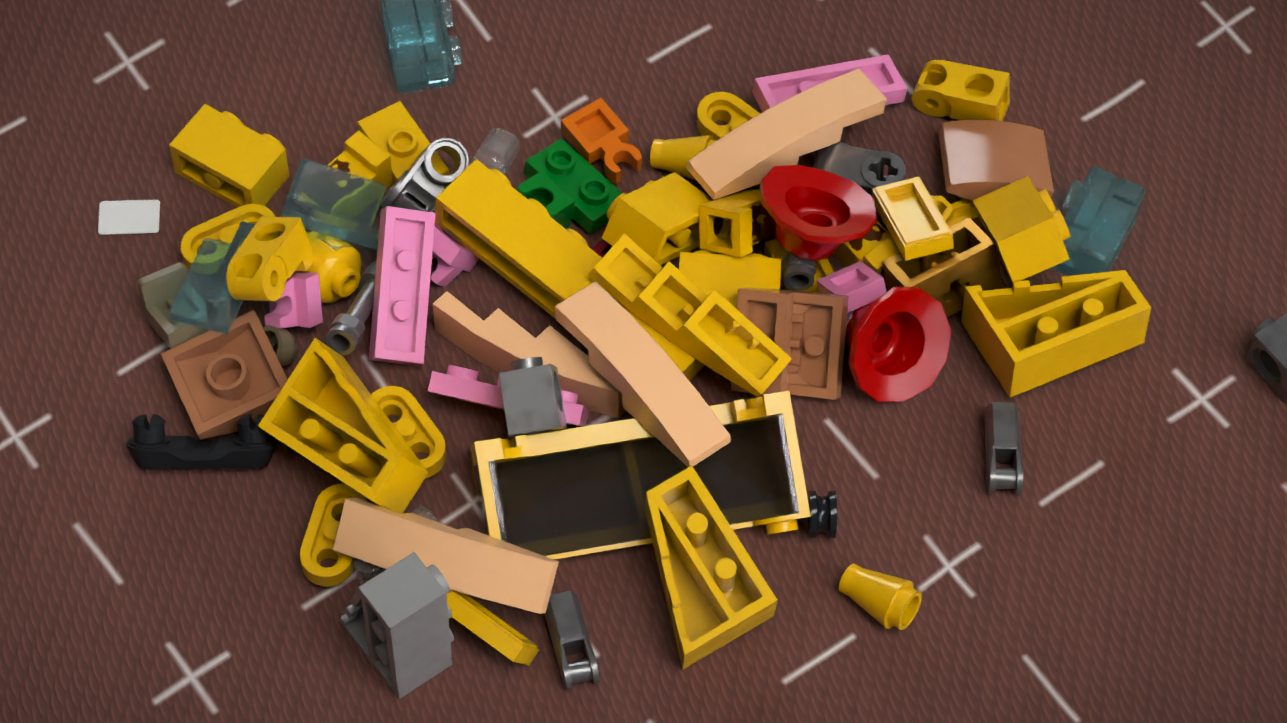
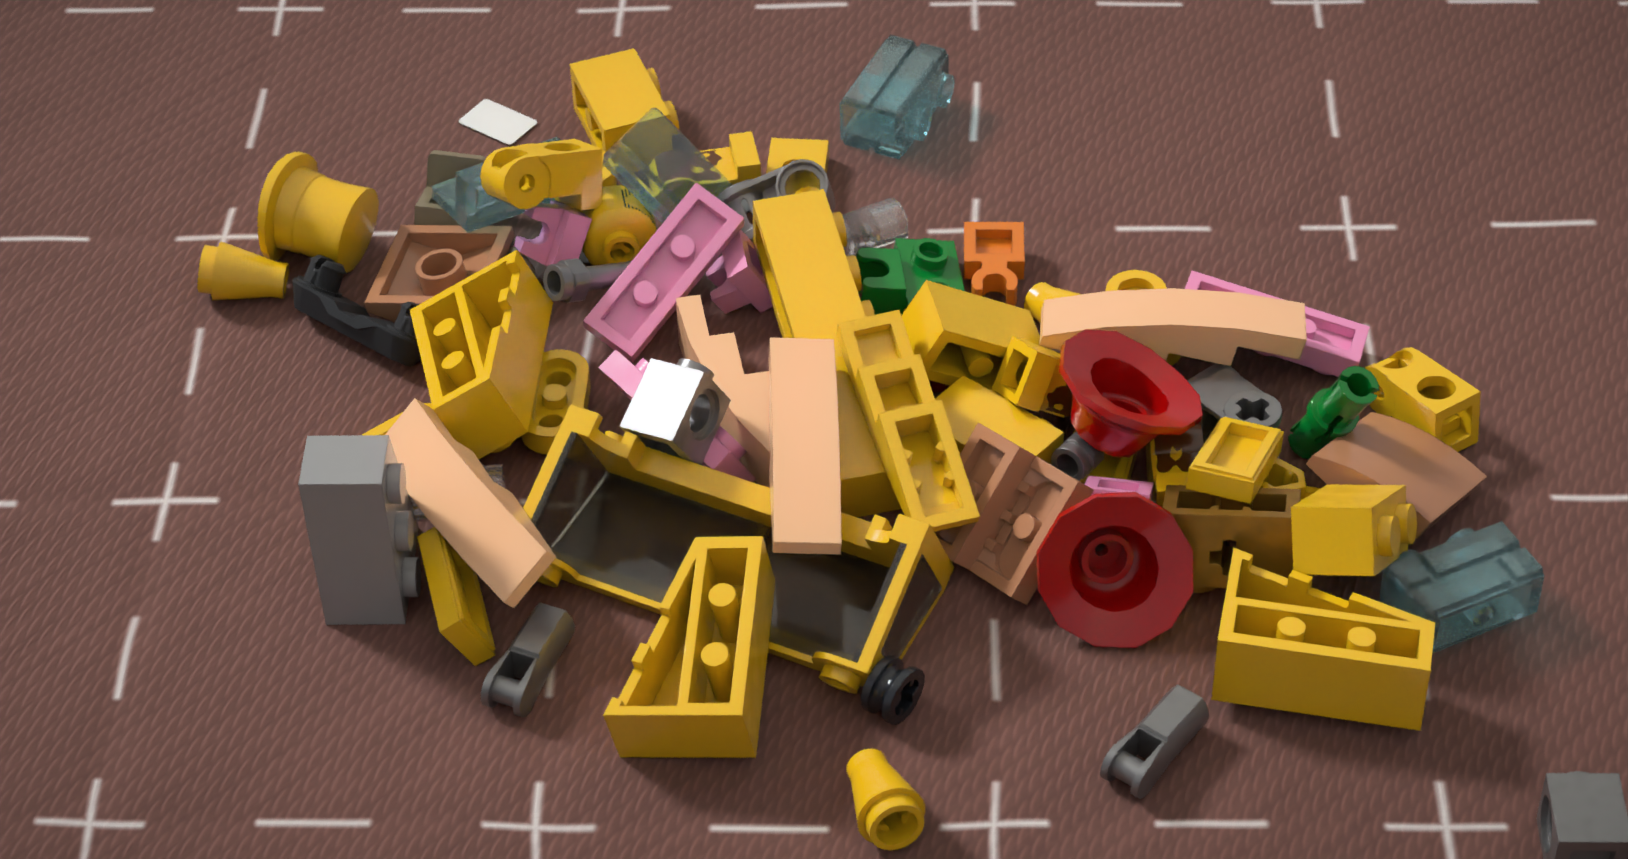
camera: 40 degrees right, 15 degrees down
none -> yellow cone [197,241,289,301]
none -> yellow piece [257,152,379,273]
none -> green pin [1288,366,1379,459]

